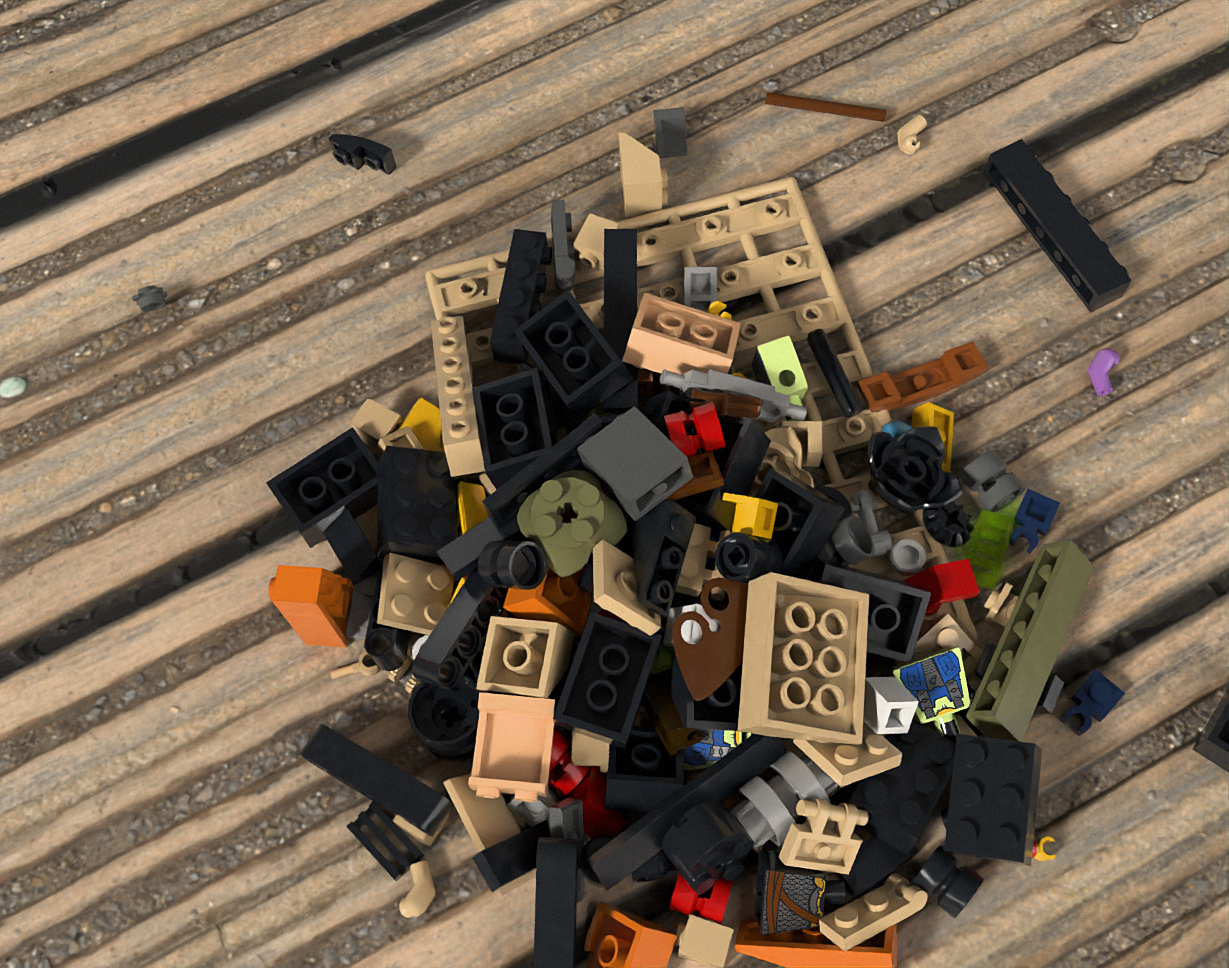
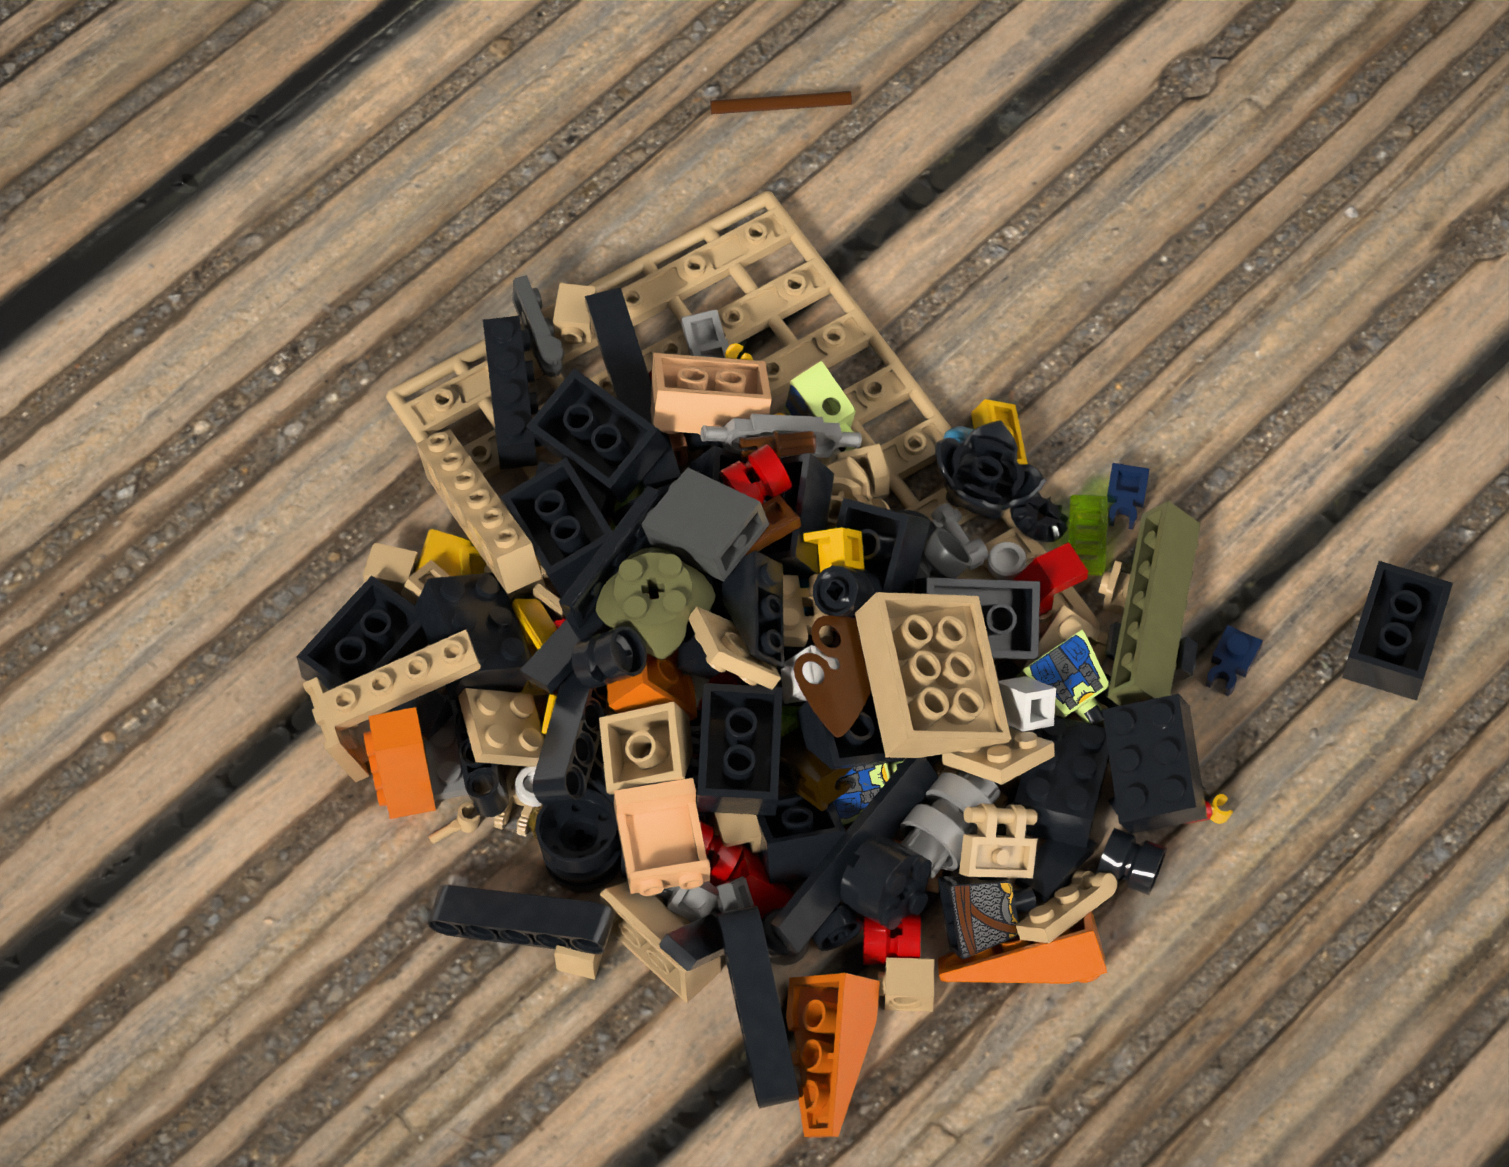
camera: 20 degrees left, 5 degrees down
dark grey plate [132,285,167,312] -> none
black slope [329,134,396,175] -> none
black tile [346,801,424,882] -> none
tan arm [399,861,436,918] -> none
tan slope [618,132,668,219] -> none
dark grey panel [653,107,687,158] -> none
black axle [807,329,862,418] -> none
dark orange slope [856,341,989,412] -> none
tan arm [897,115,927,154] -> none
dark grey wheel [959,450,1025,515] -> none
black brick [984,139,1132,313] -> none
medium lavender arm [1088,348,1120,396] -> none
none -> tan bracket [303,630,481,782]

